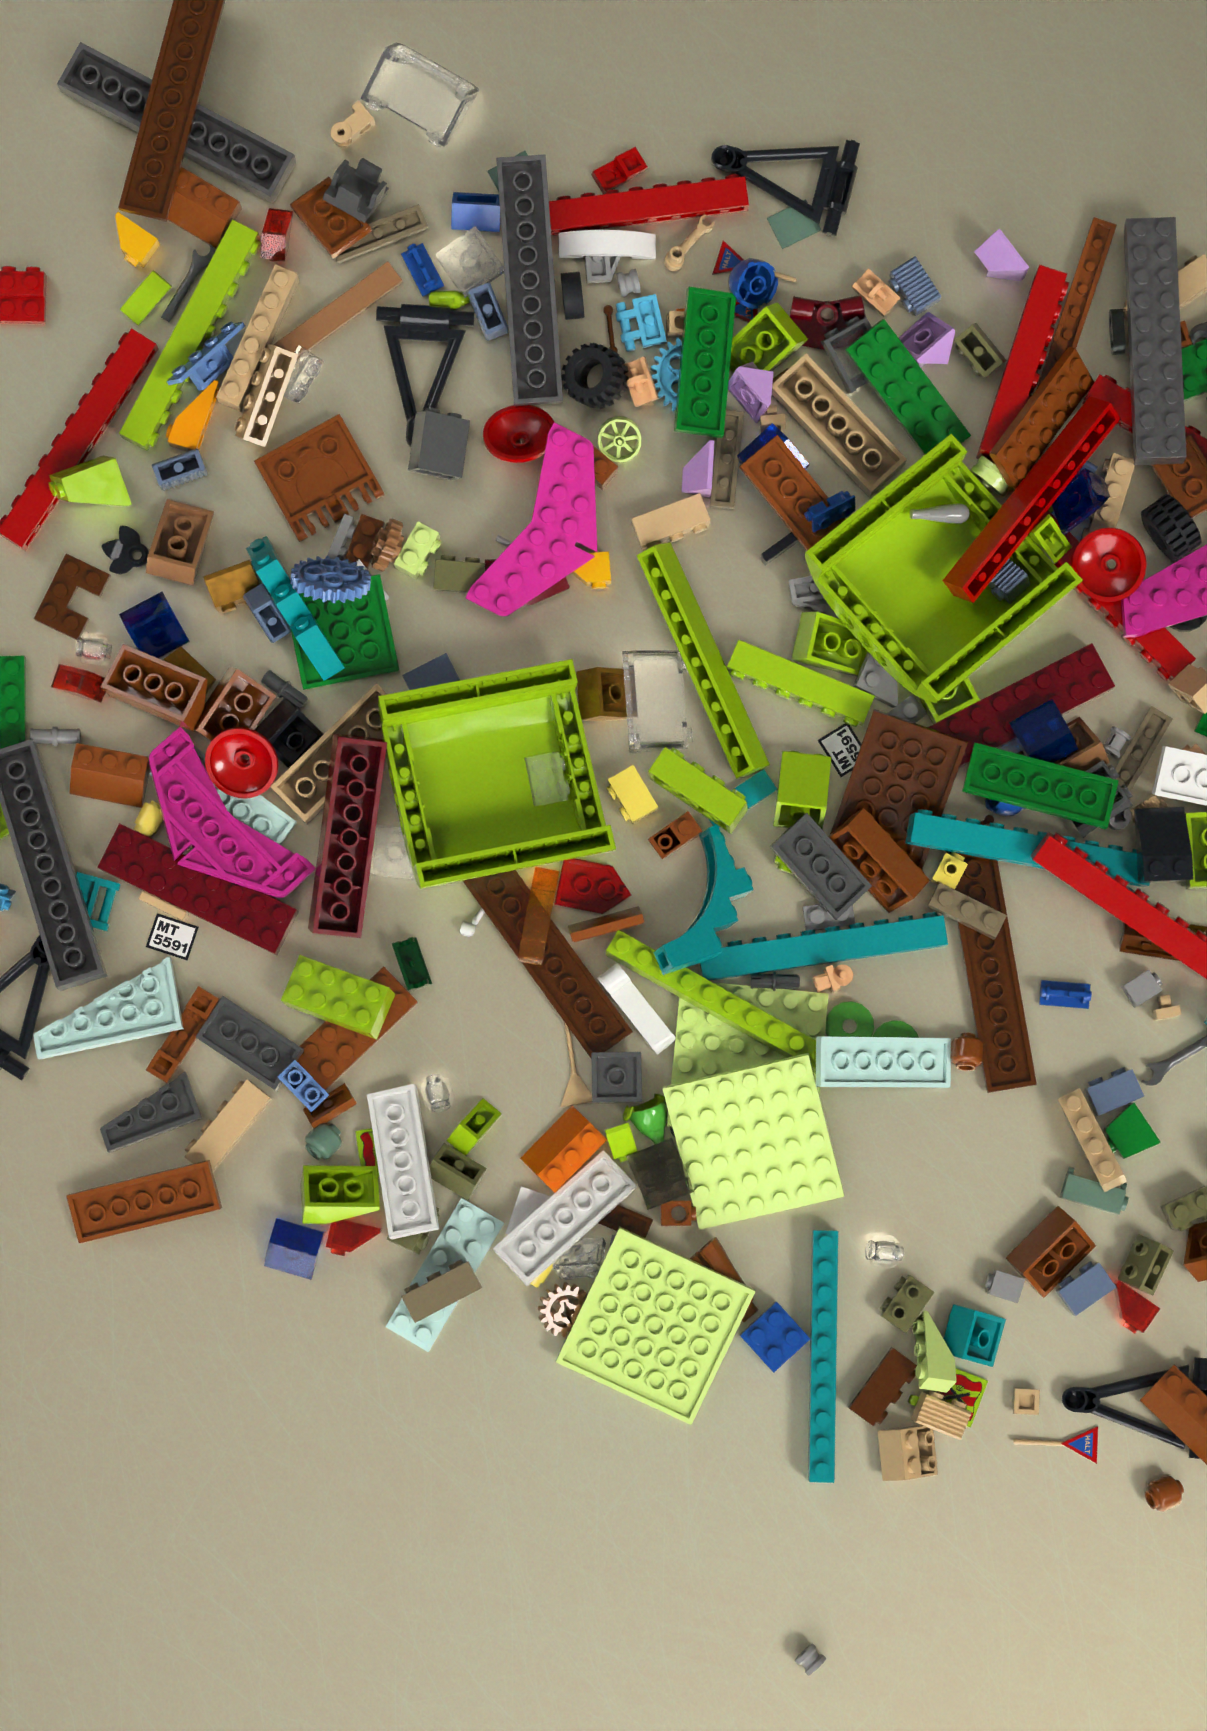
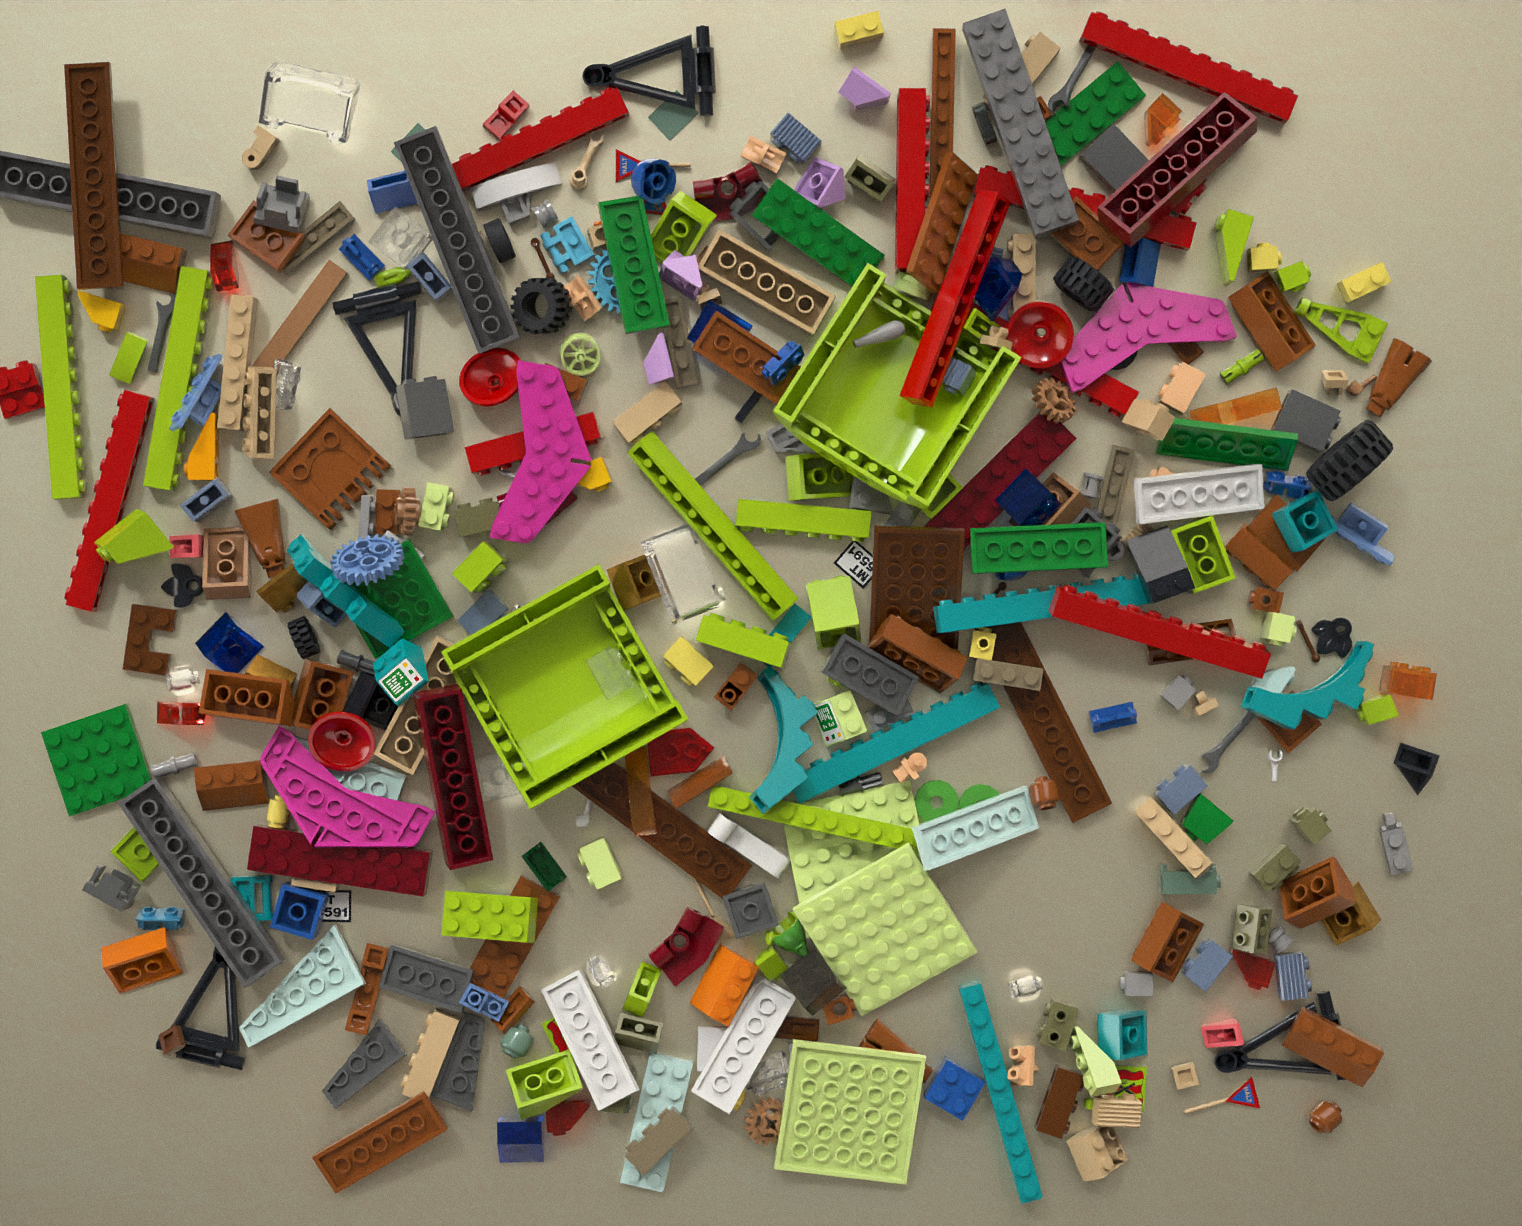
camera: 20 degrees left, 5 degrees up
none -> lime brick [35,274,87,500]
none -> coral slope [169,534,204,558]
none -> dark orange piece [235,498,286,578]
none -> blue brick [270,881,330,940]
none -> black tyre [287,616,320,660]
none -> teal slope [373,638,429,706]
none -> dark grey wing [431,1012,485,1112]
none -> lime brick [452,541,508,593]
none -> red brick [464,412,602,477]
none -> yellowish green brick [577,836,622,889]
none -> dark red panel [648,906,724,986]
none -> dark grey piece [695,433,761,485]
none -> yellowish green slope [814,689,867,747]
none -> light yellow brick [834,11,884,48]
none -> tan tile [980,326,1013,351]
none -> light nougat hips [1007,1045,1039,1088]
none -> medium nougat gear [1031,378,1077,424]
none -> coral slope [1201,1018,1244,1048]
none -> light grey wheel [1268,925,1293,954]
none -> sand blue brick [1274,951,1312,1001]

